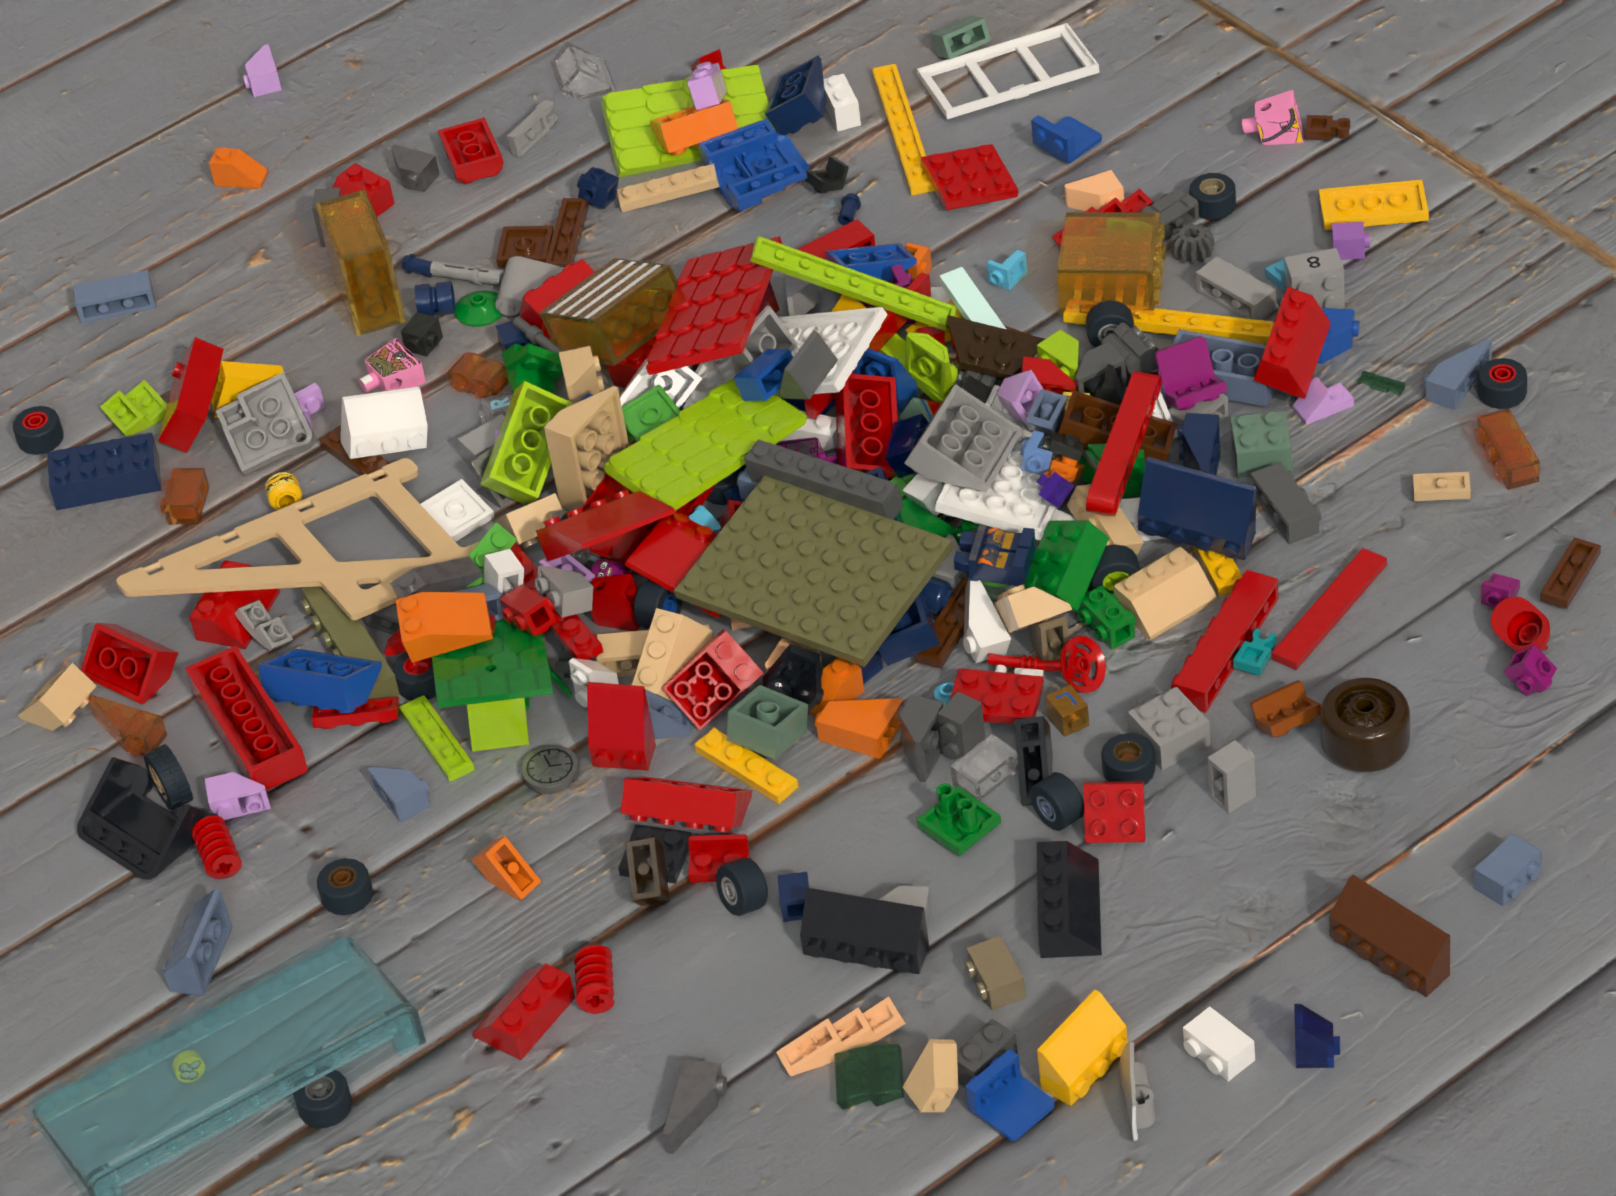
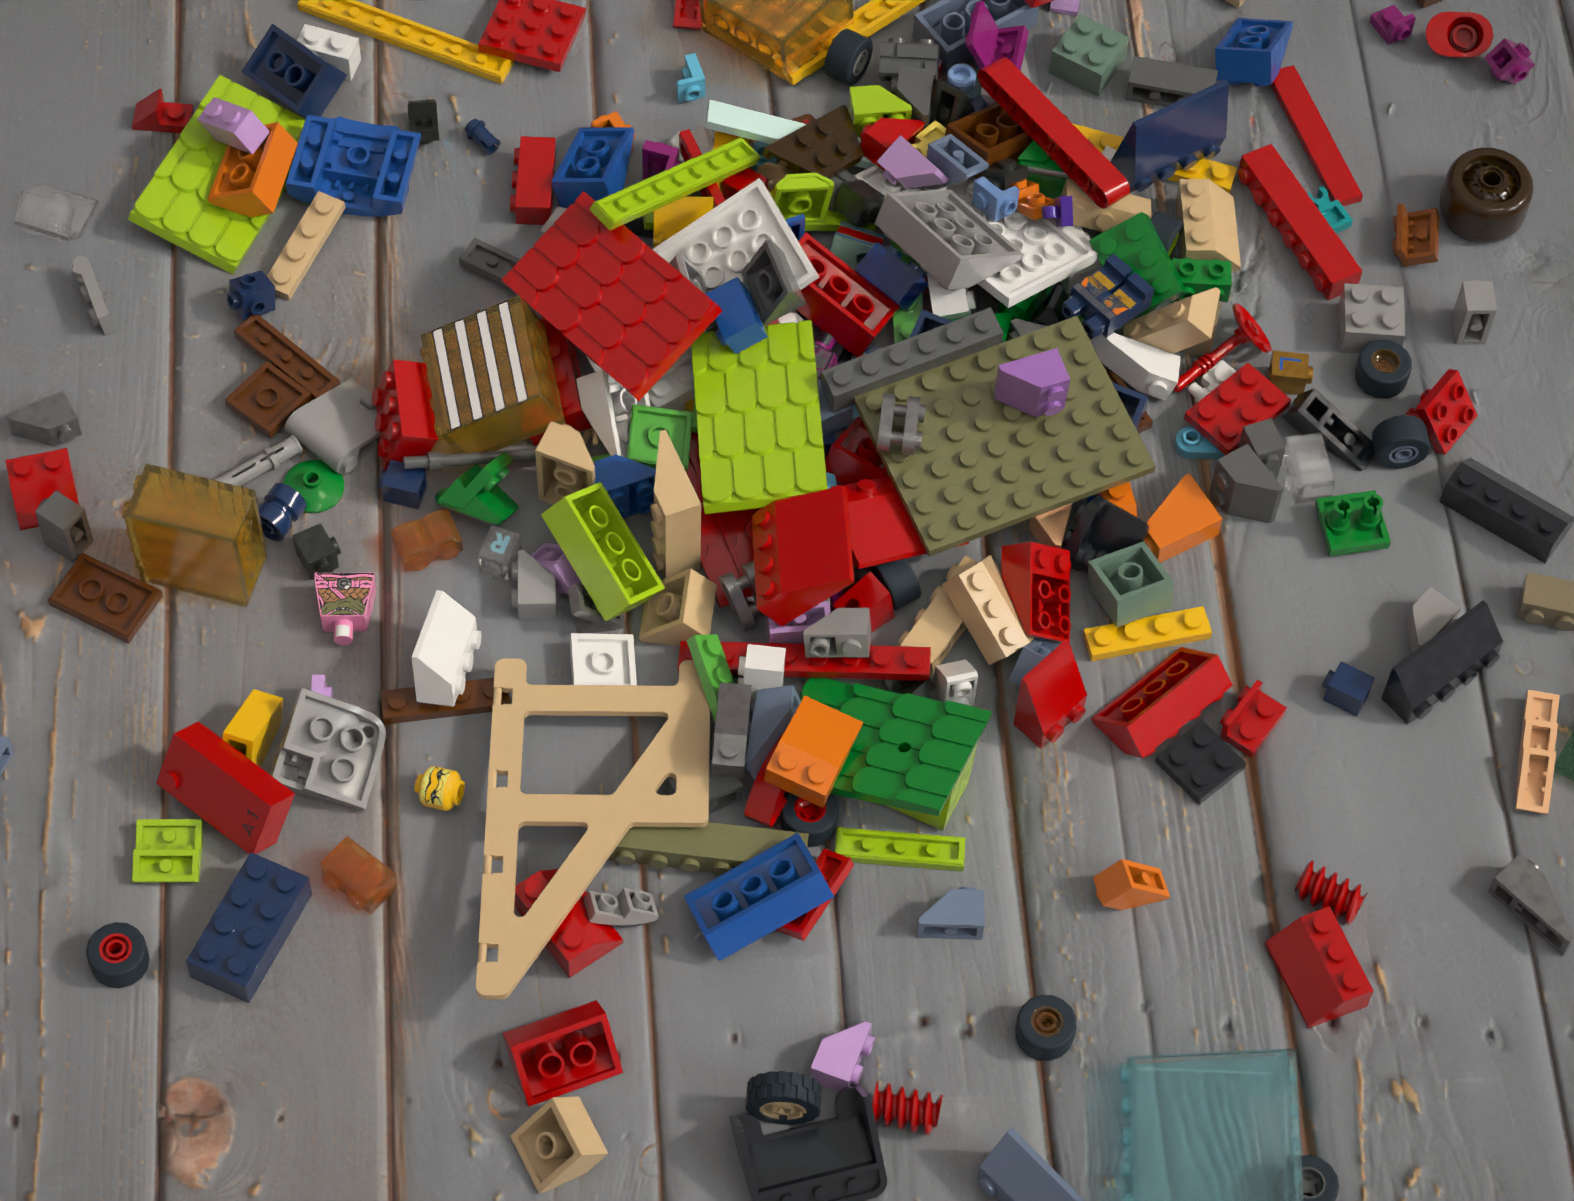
camera: 65 degrees left, 15 degrees up
clear orange slope [88,695,167,757] -> none
red brick [185,646,308,791] -> none
red slope [438,117,504,184] -> none
red brick [499,584,557,636] -> none
flat silver tile [521,745,580,794] -> none
dark brown brick [626,837,670,906] -> none
black wheel [716,857,768,916] -> none
dark blue slope [1178,413,1221,476] -> none
none -> reddish brown tile [48,552,163,644]
none -> flat silver brick [876,393,926,456]
none -> medium lavender slope [994,348,1070,417]
none -> blue slope [1215,18,1293,87]

